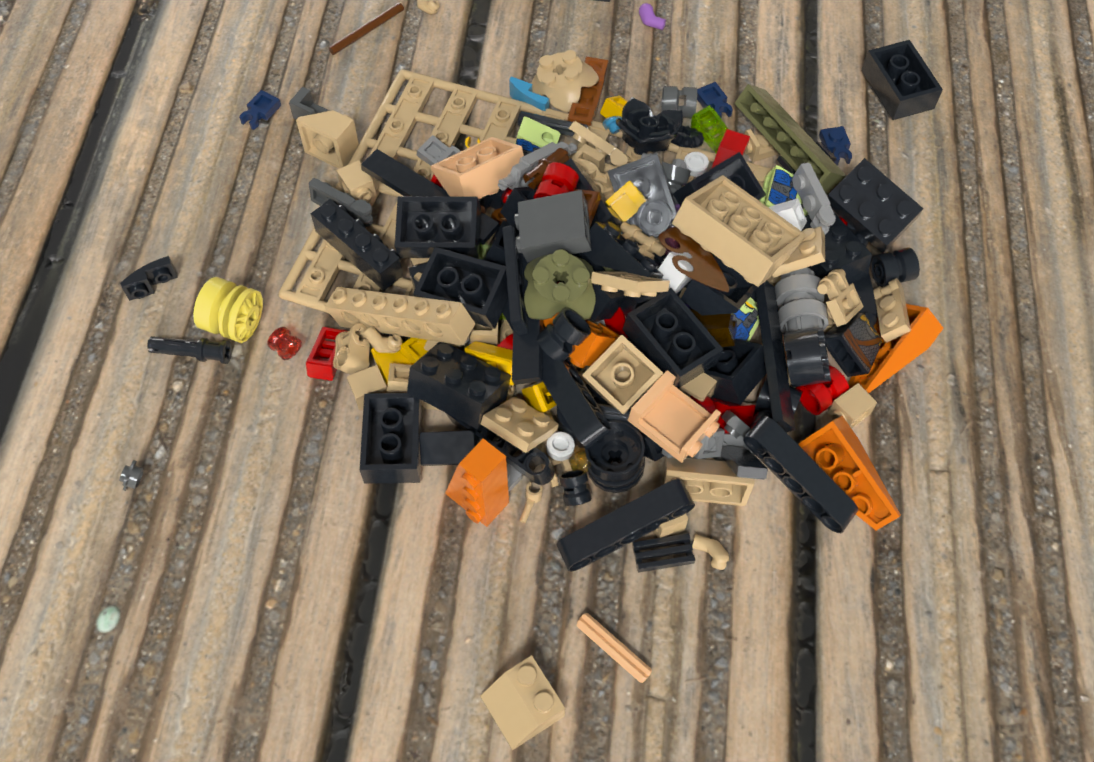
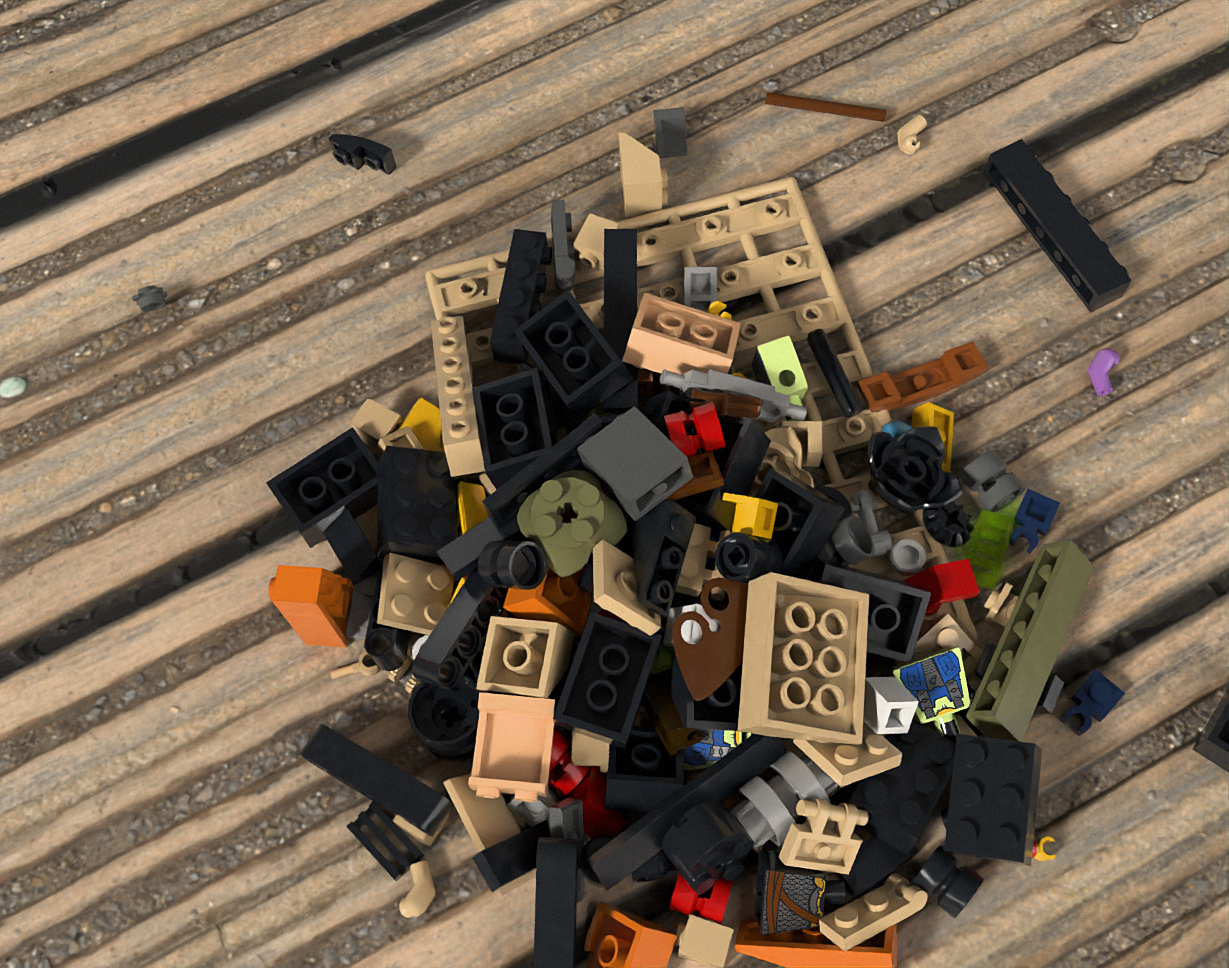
camera: 60 degrees right, 5 degrees up
black pin [147,336,232,364] -> none
light yellow wheel [193,277,263,343] -> none
dark blue plate [239,90,281,130] -> none
clear red wheel [267,327,302,360] -> none
red slope [306,327,348,381] -> none
tan piece [333,323,370,375] -> none
tan arm [363,327,402,353] -> none
tan slope [480,655,565,750] -> none
dark azure slope [509,76,549,111] -> none
tan brick [531,50,599,113] -> none
black wheel [559,470,592,506] -> none
tan hinge [569,121,631,167] -> none
light nougat axle [577,613,652,683] -> none
light grey hinge [791,163,836,235] -> none

